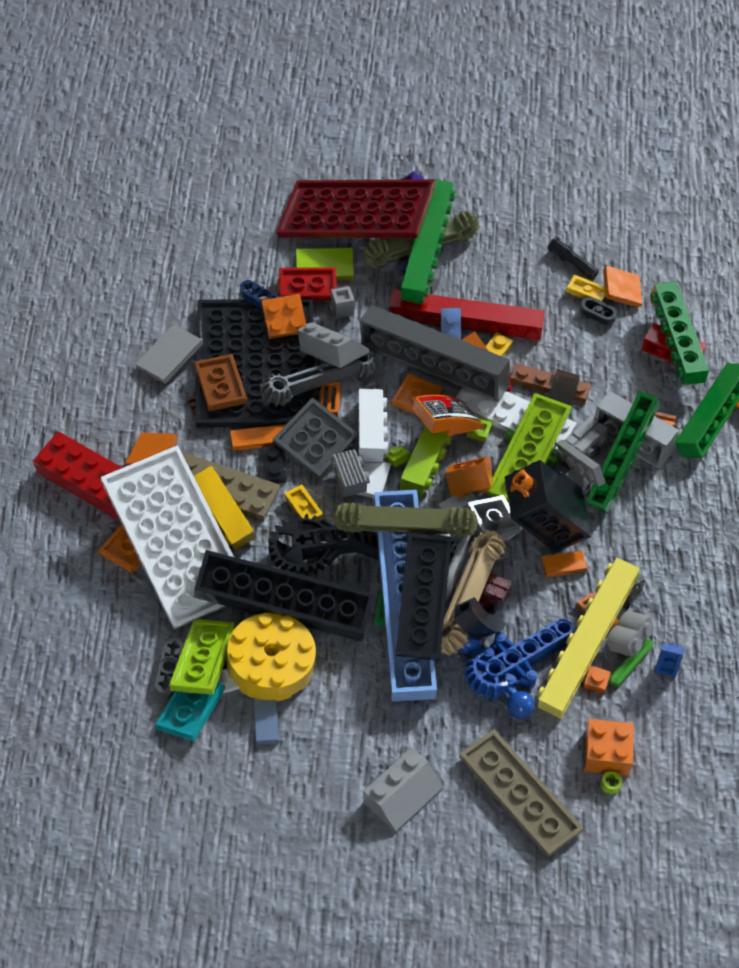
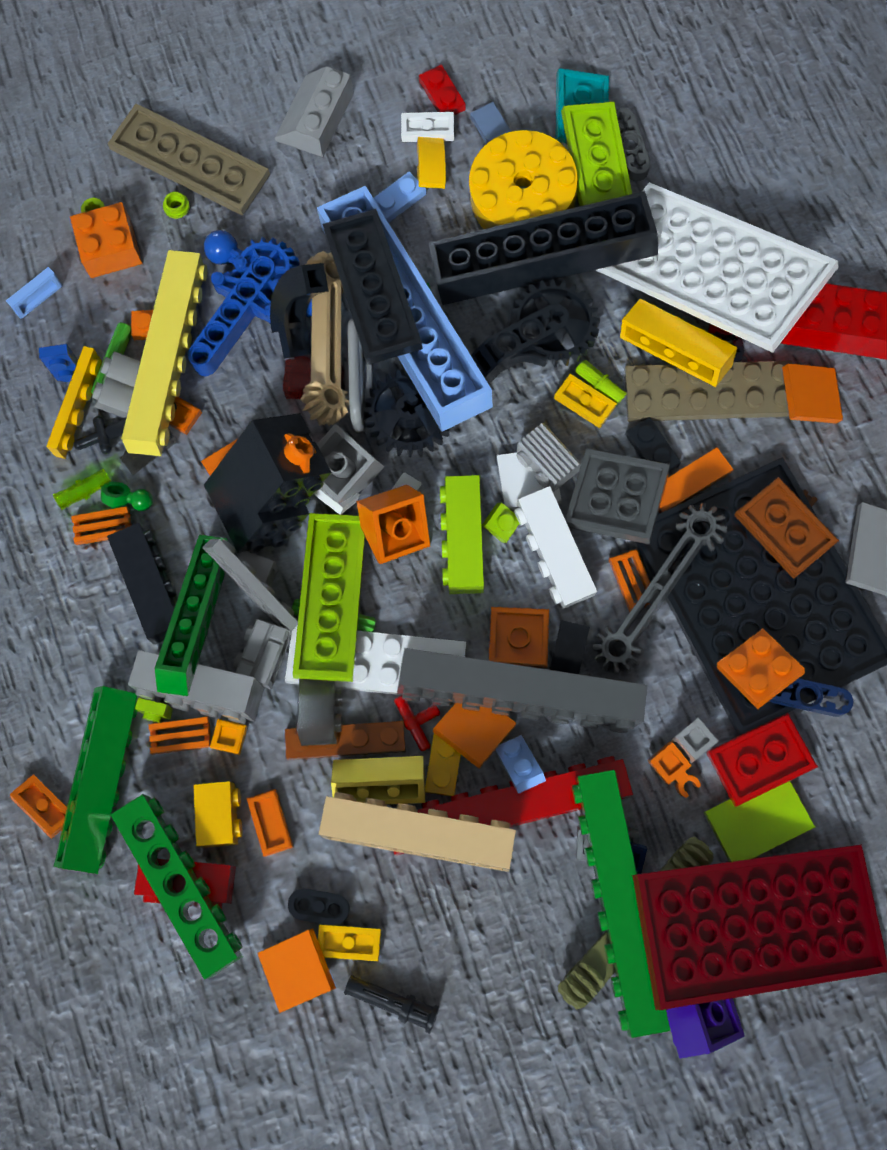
camera: 165 degrees right, 20 degrees up
light grey slope [298,323,369,368] -> none
olive arm [334,502,478,537] -> none
slope [413,395,484,436] -> none
lime plate [467,419,492,442] -> none
none -> light blue tile [6,267,62,319]
none -> yellow plate [46,346,102,459]
none -> clear neon green pin [53,468,112,510]
none -> orange tile [71,506,132,545]
none -> black sword [73,402,177,454]
none -> green plate [101,482,153,511]
none -> black brick [107,523,177,645]
none -> lime plate [163,192,190,219]
none -> yellow brick [194,781,243,848]
none -> orange tile [246,789,294,857]
none -> tan brick [318,792,516,872]
none -> light yellow brick [331,756,425,804]
none -> light blue plate [373,171,426,223]
none -> white plate [401,112,454,142]
none -> yellow slope [417,137,446,189]
none -> red plate [419,64,466,115]
none -> black slope [549,620,590,674]
none -> lime axle [575,360,627,406]
none -> orange plate [647,741,701,798]

